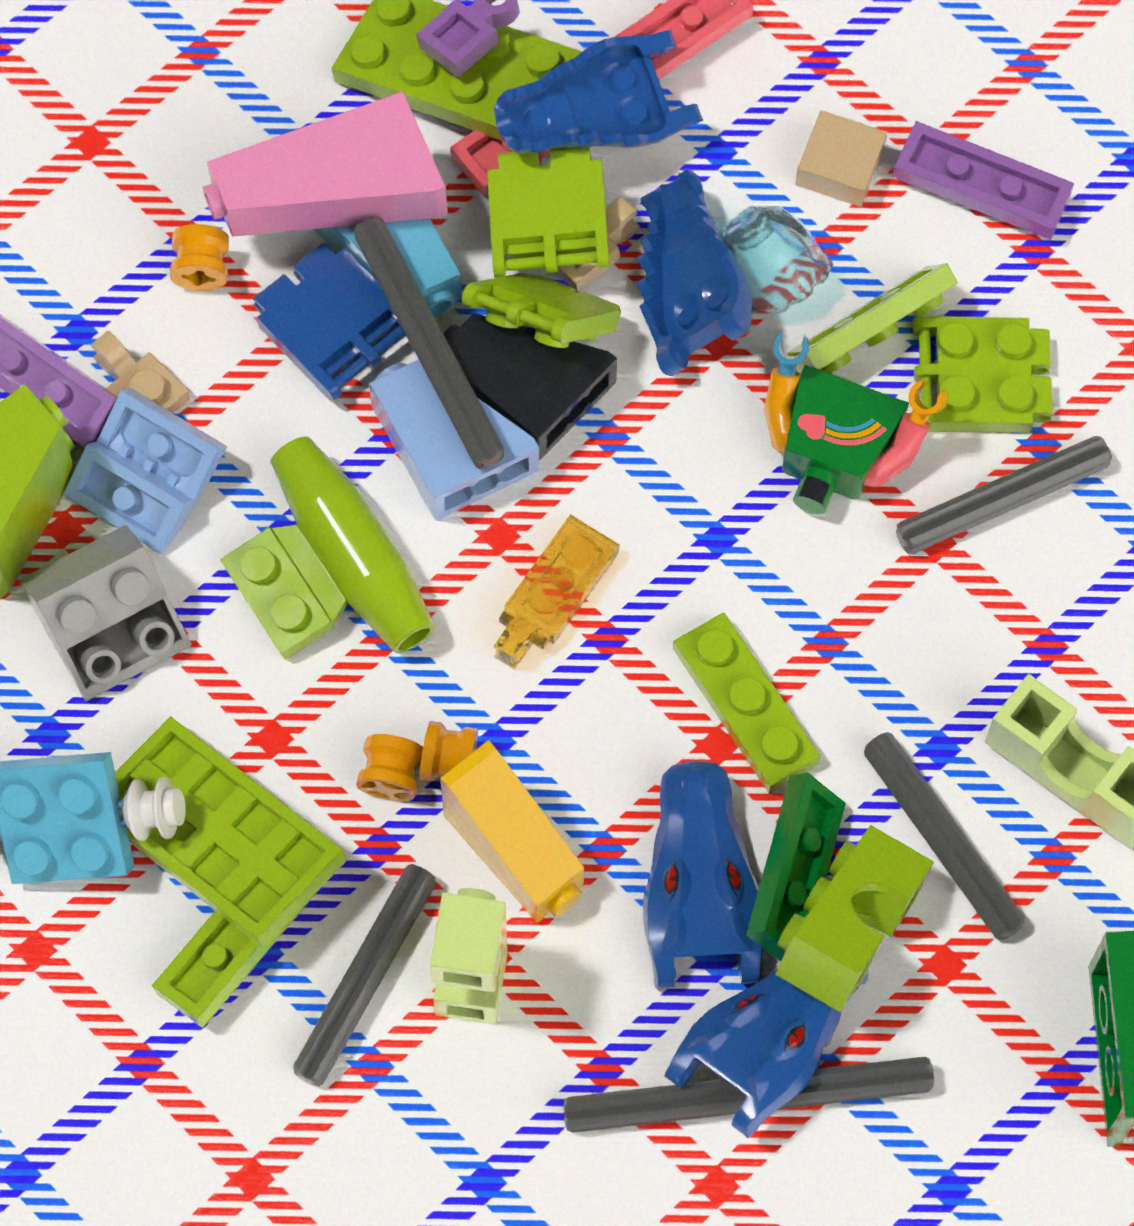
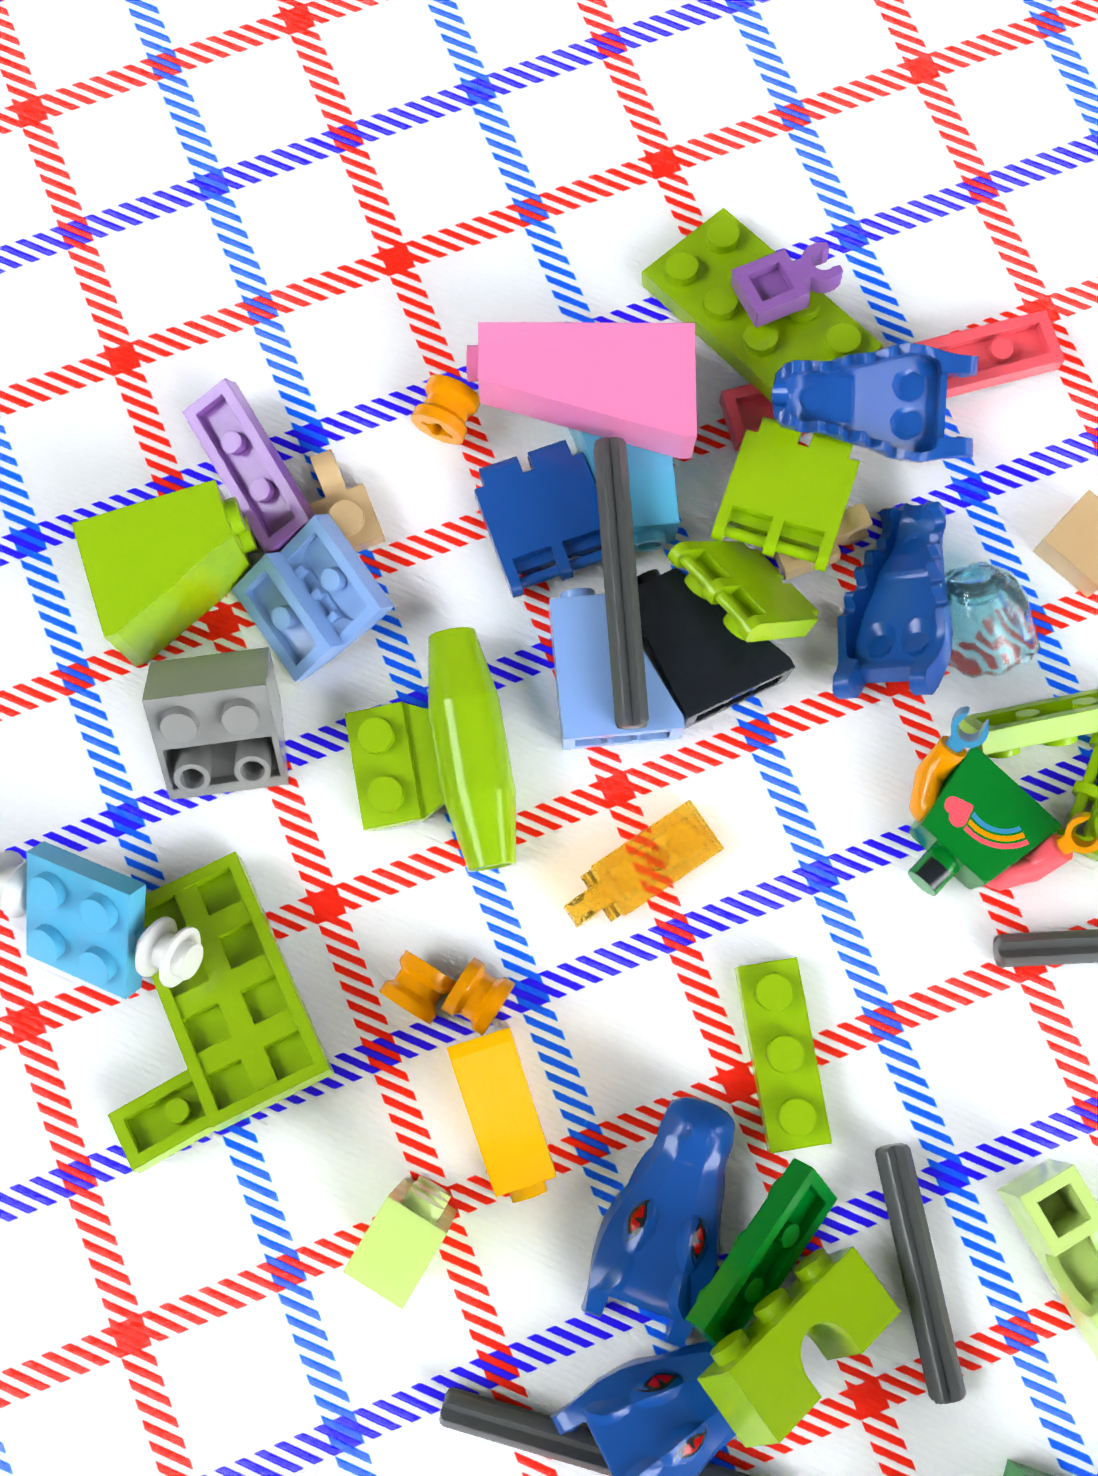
camera: 20 degrees right, 10 degrees up
dark grey axle [293,864,436,1087] -> none

